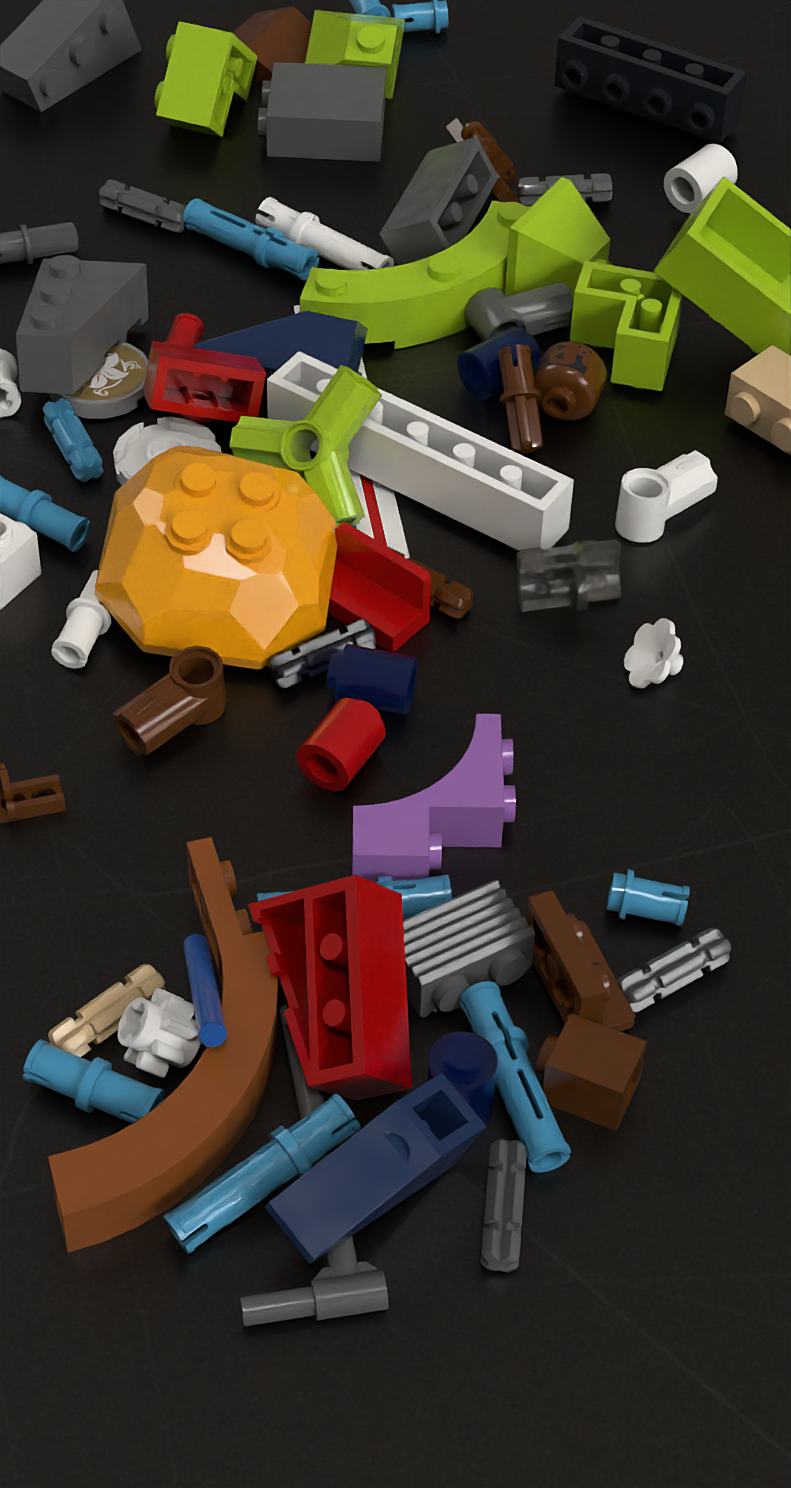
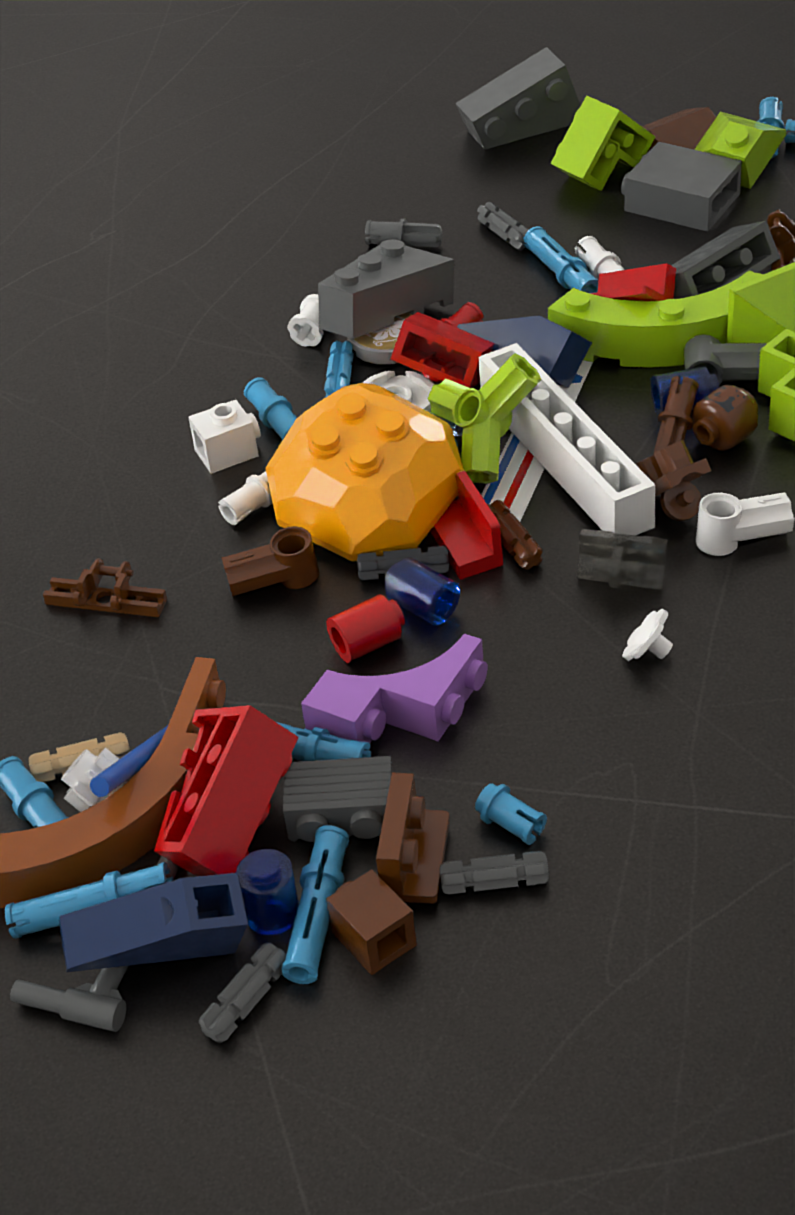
camera: 35 degrees right, 5 degrees down
none -> red panel [590,263,676,301]
none -> reddish brown hips [636,440,711,521]

